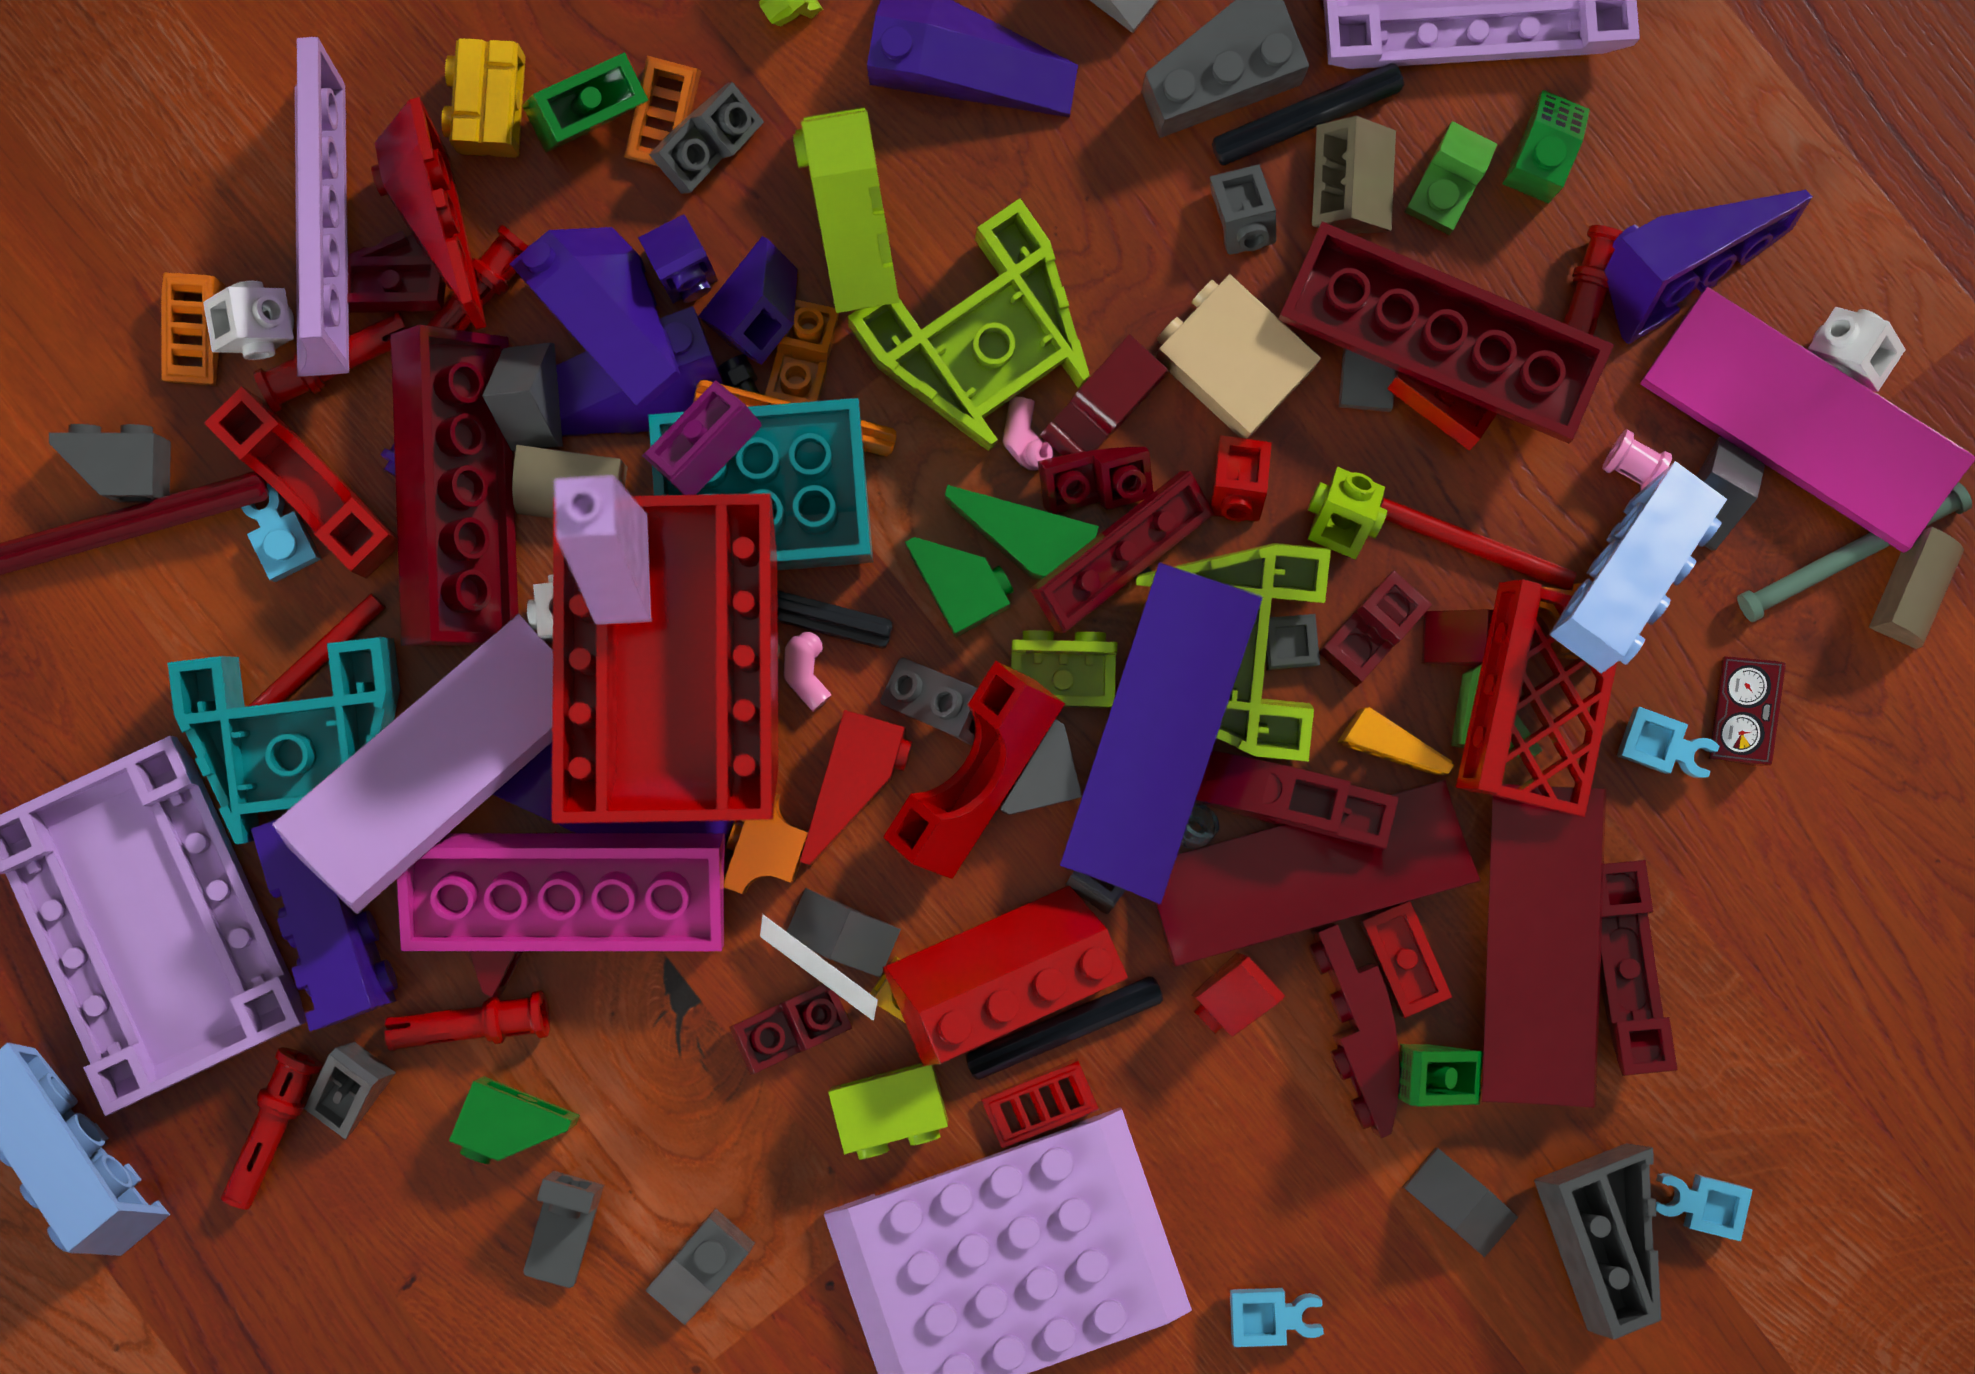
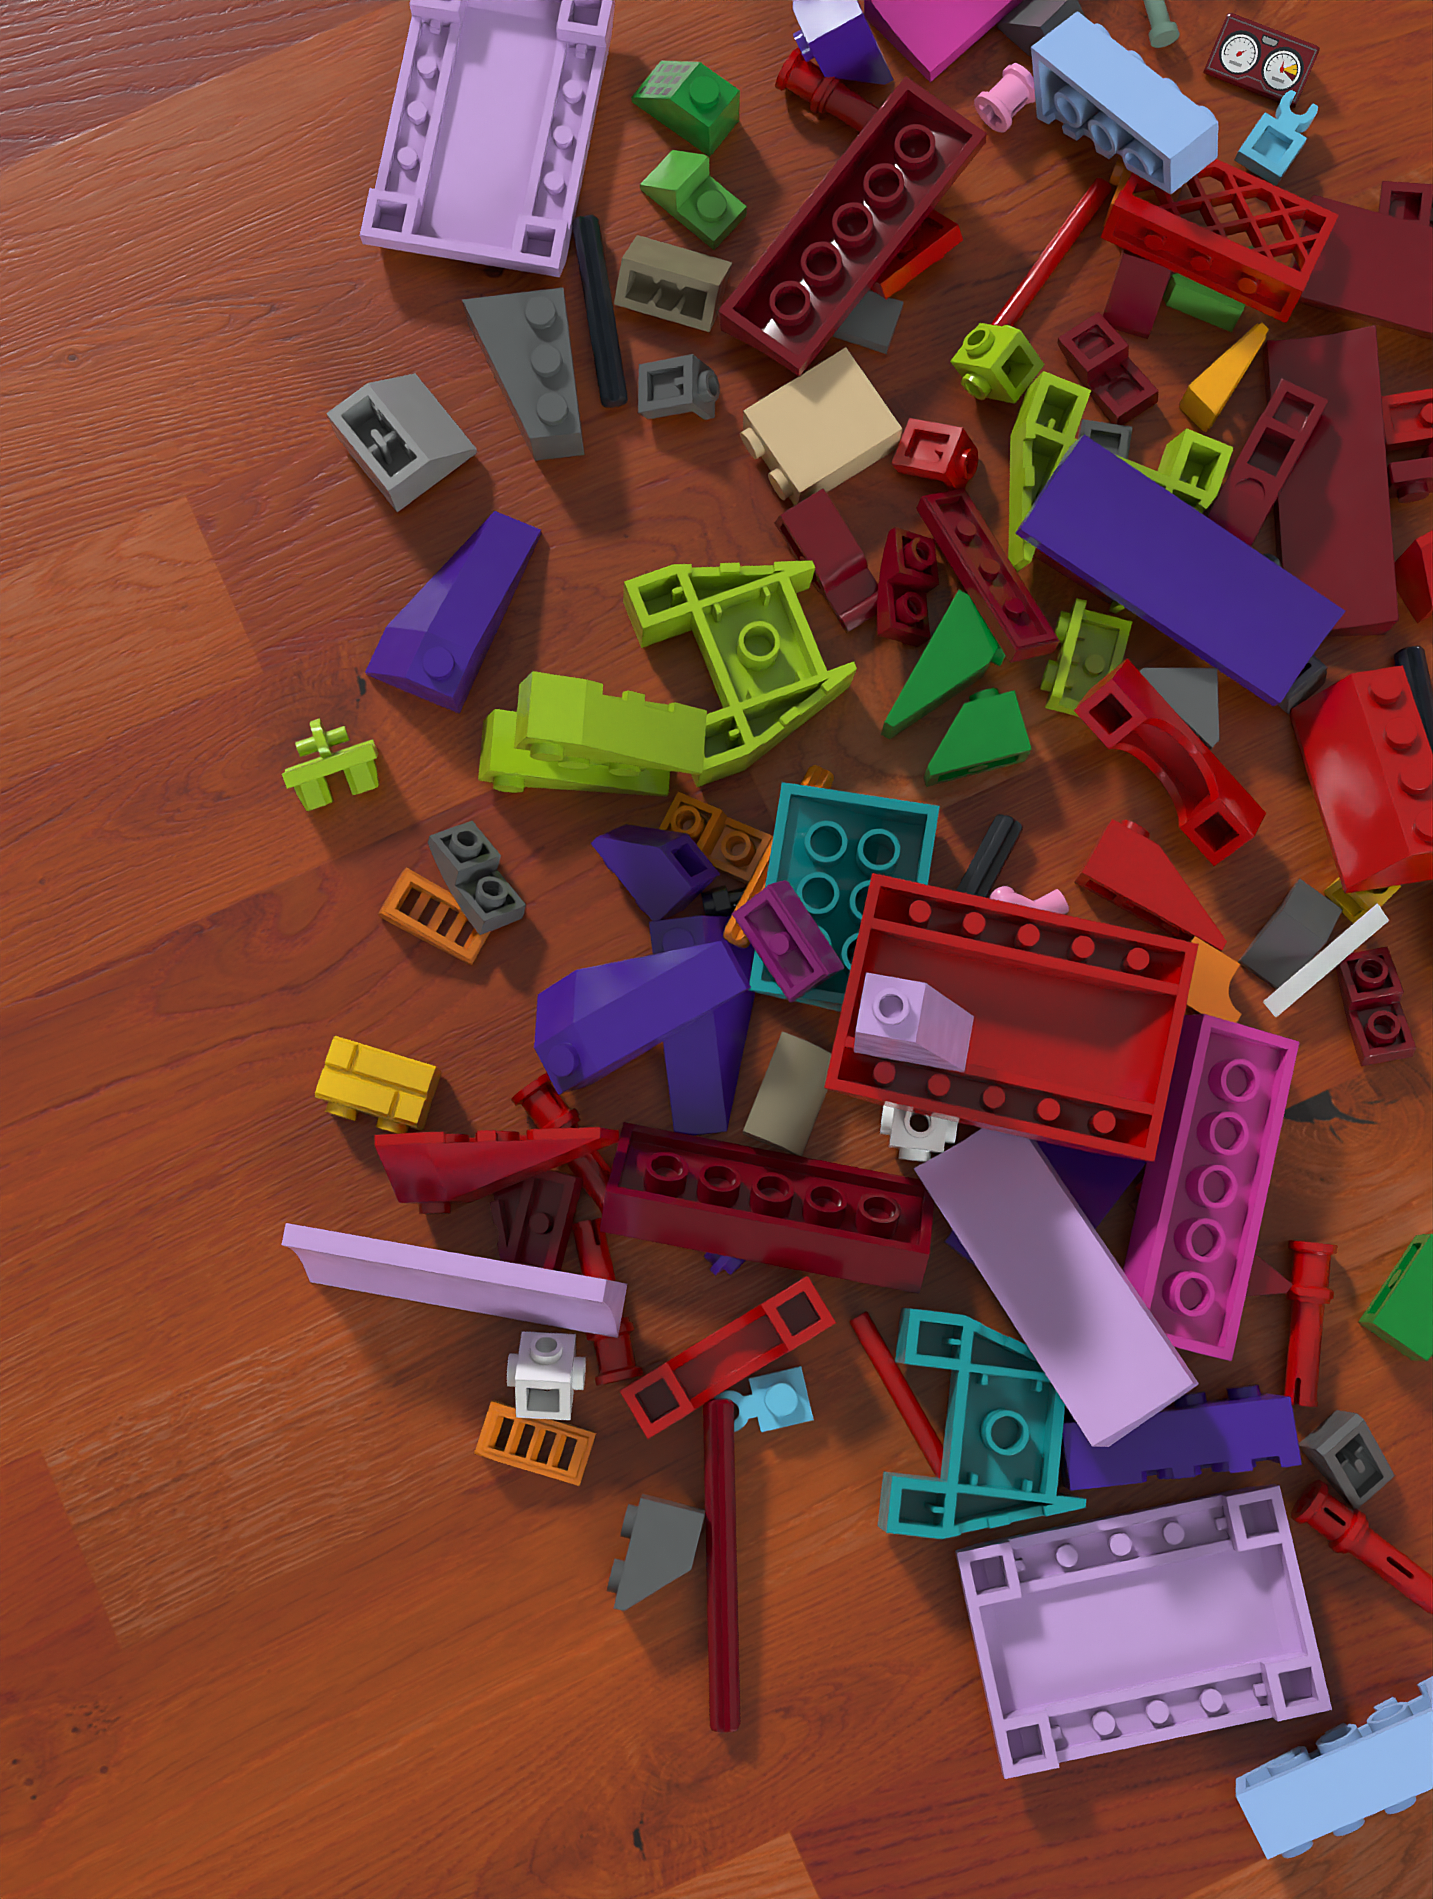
camera: 70 degrees left, 5 degrees down
dark grey slope [483,343,563,452] -> none
green slope [522,52,648,153] -> none
dark purple slope [638,214,718,304] -> none
dark grey bracket [880,658,978,746] -> none
bright pink arm [1003,397,1053,471] -> none

